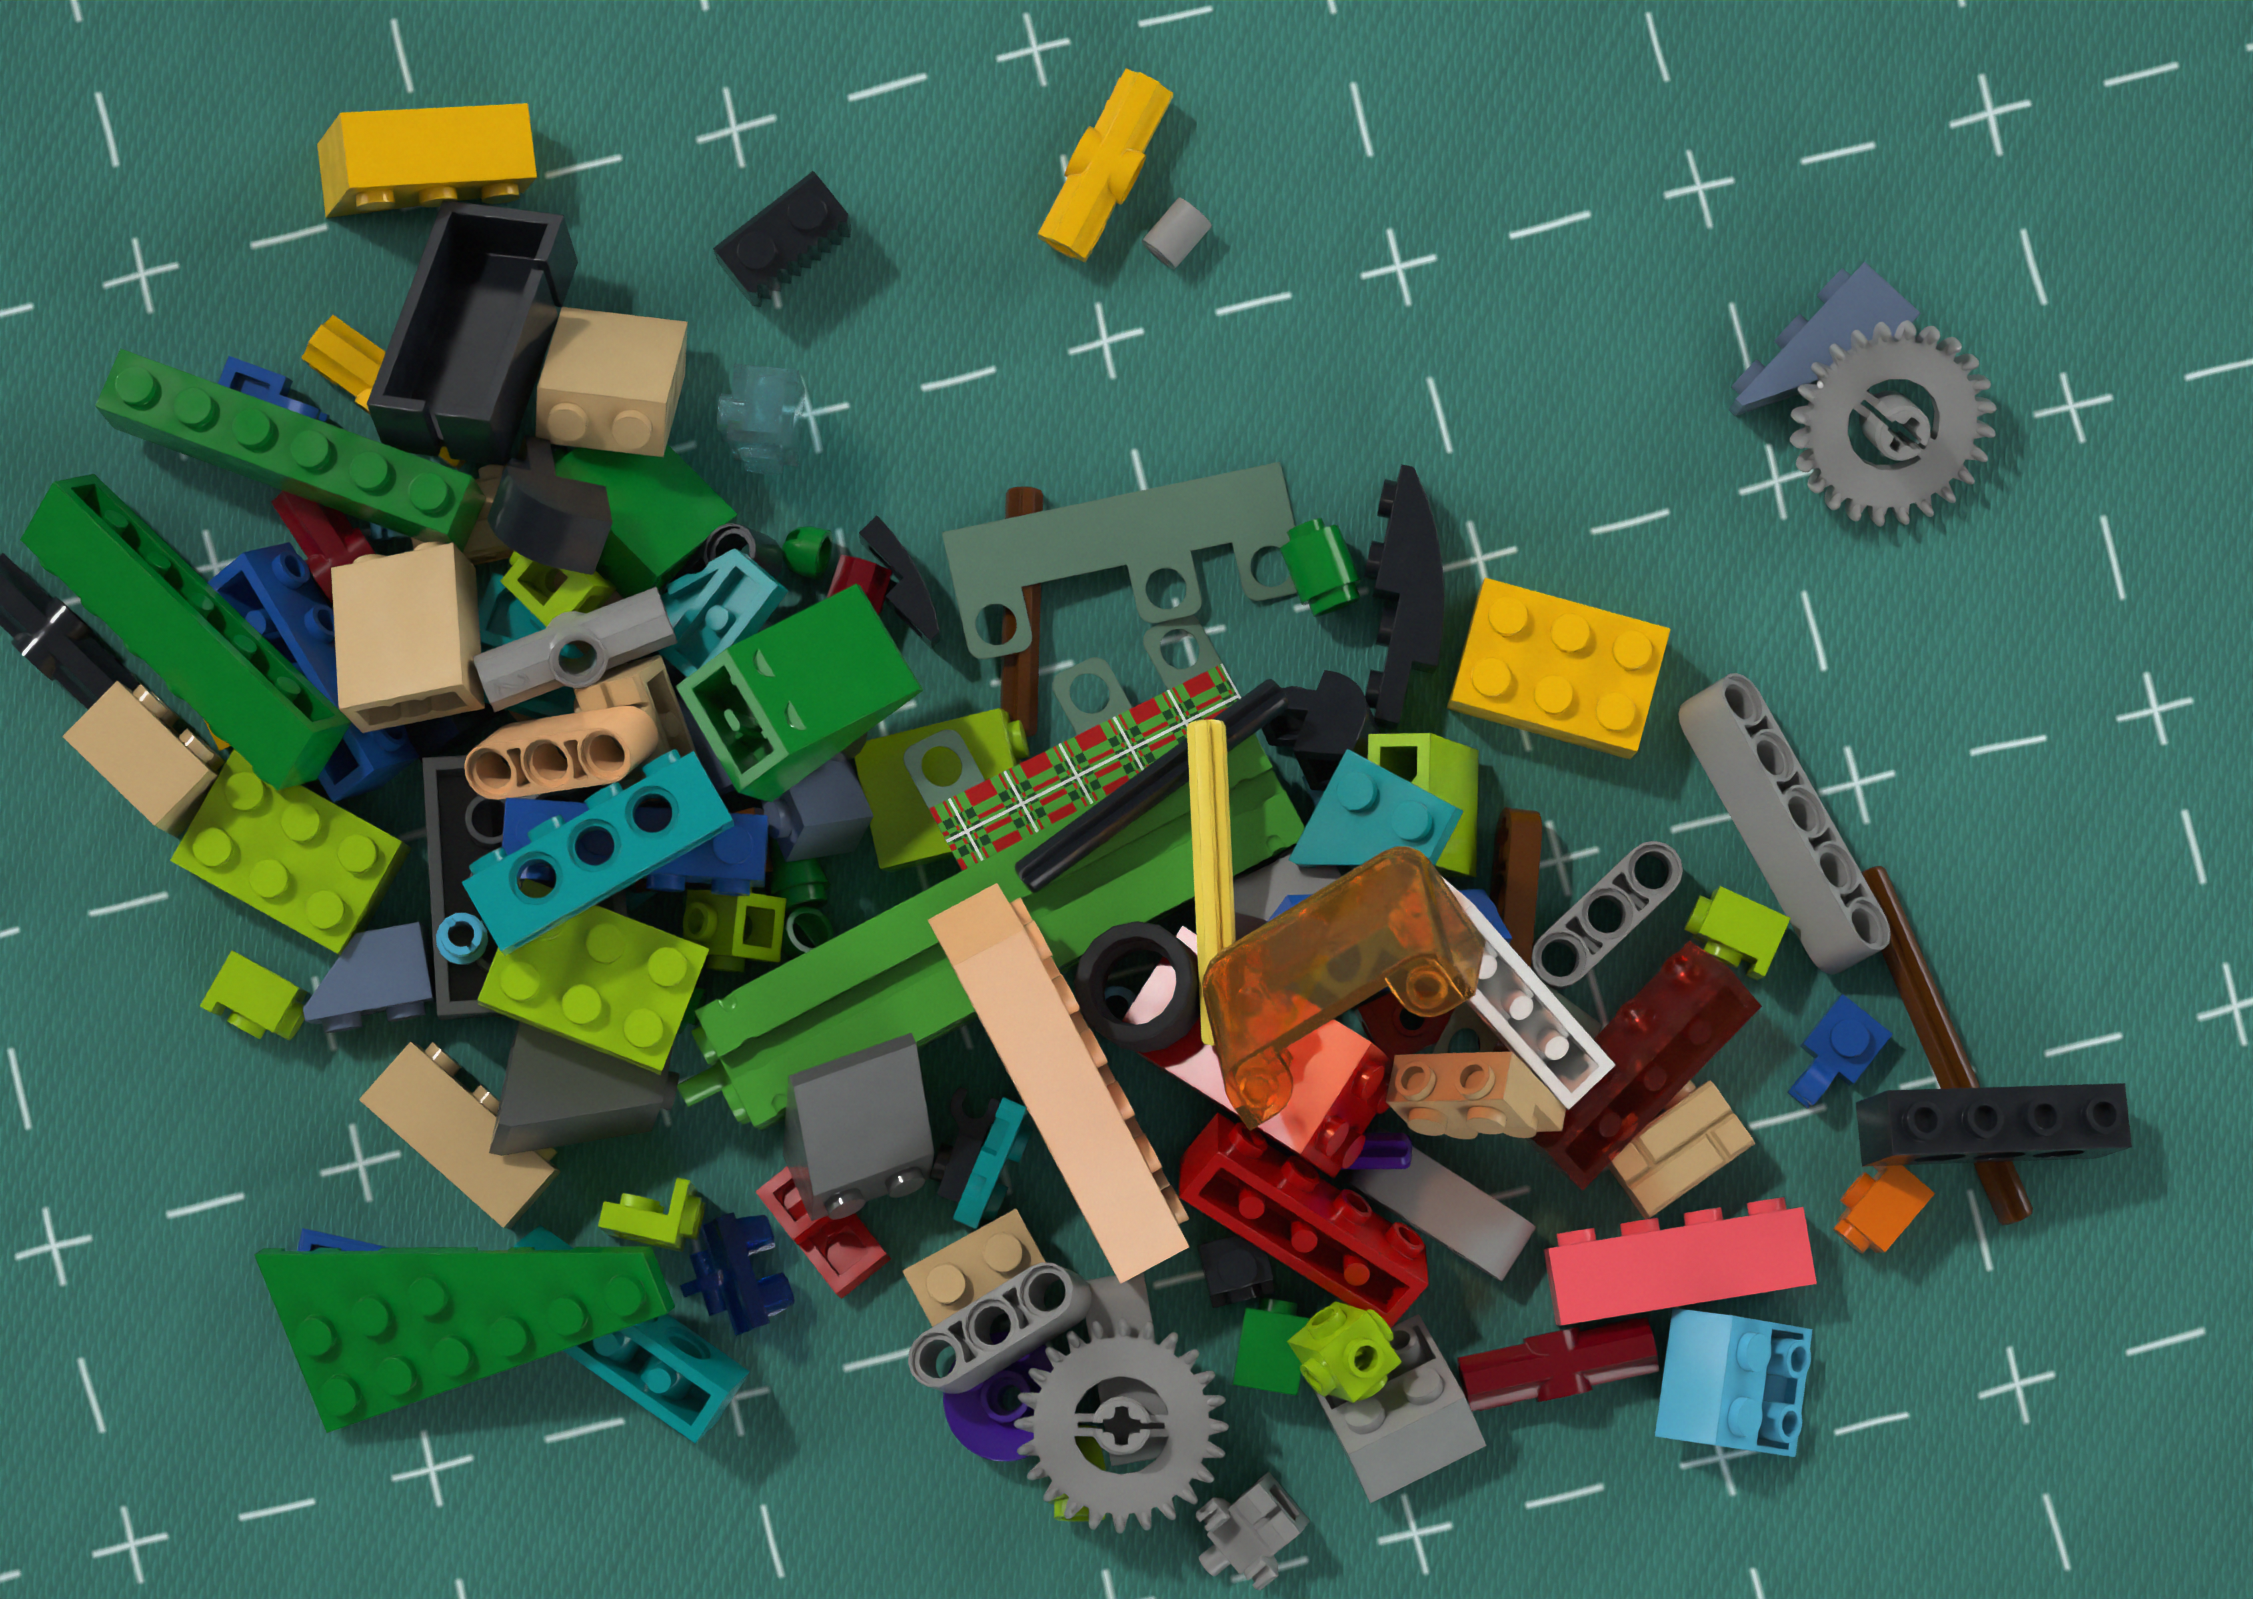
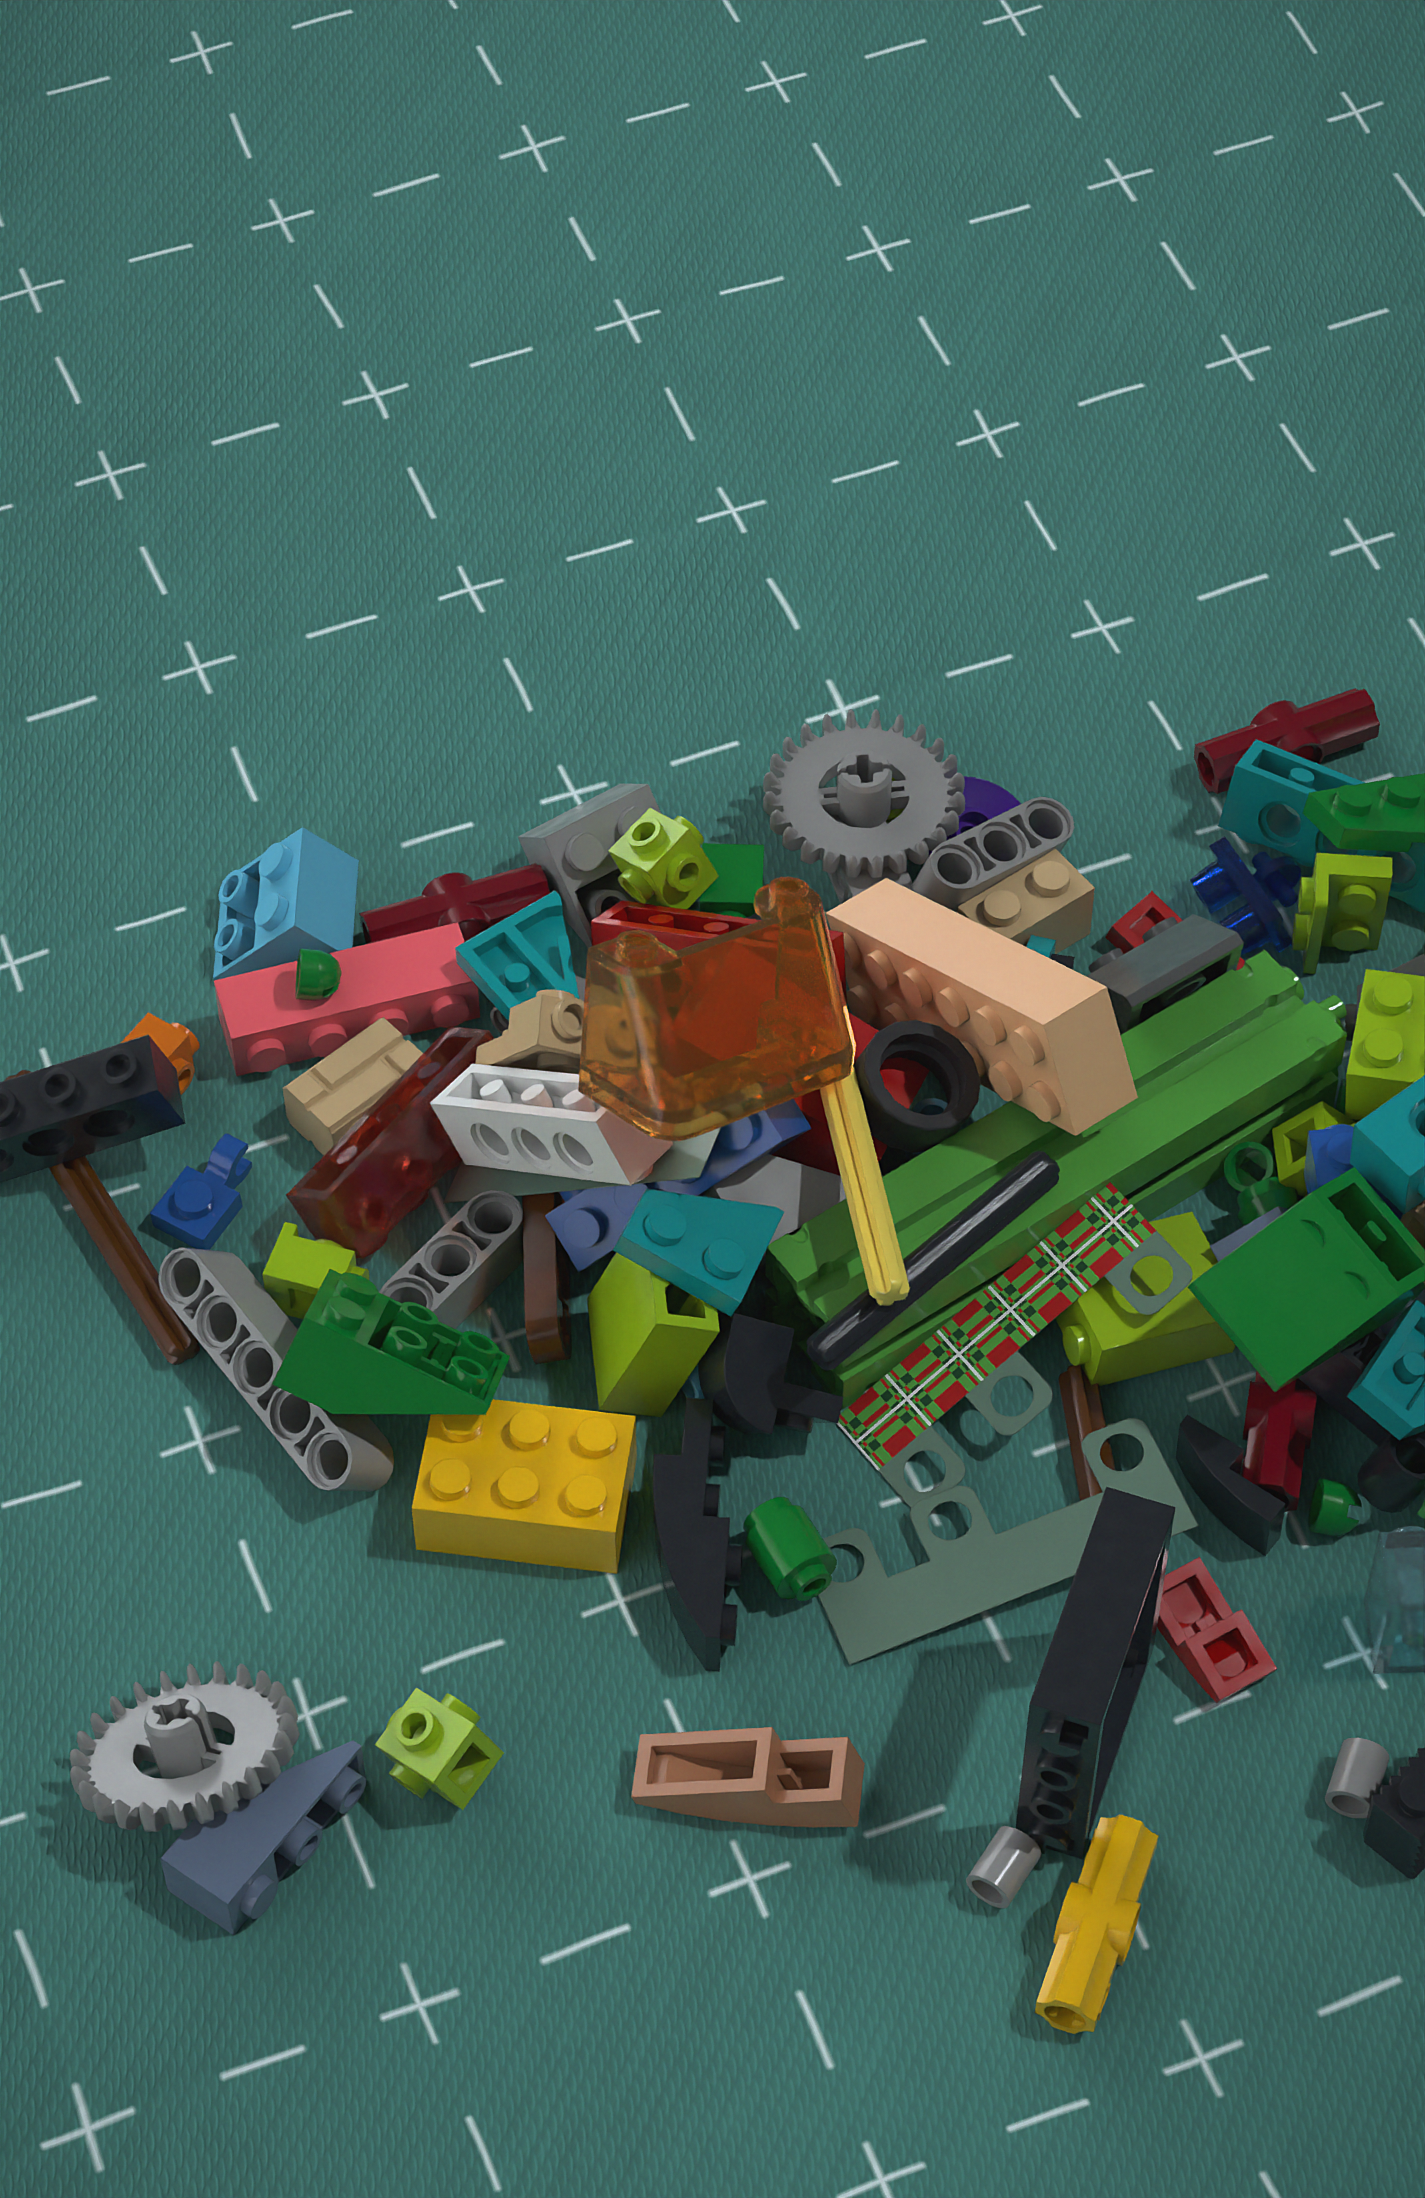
camera: 175 degrees right, 30 degrees down
light grey piece [1196,1472,1310,1590] -> none
none -> green slope [272,1269,510,1415]
none -> green hinge [295,948,342,1001]
none -> lime brick [375,1688,504,1810]
none -> teal wing [455,891,580,1021]
none -> nougat slope [631,1727,865,1827]
none -> black window [1016,1487,1175,1859]
none -> red slope [1157,1557,1277,1703]
none -> dark red piece [1194,688,1380,794]
none -> light grey hinge [1325,1738,1389,1818]

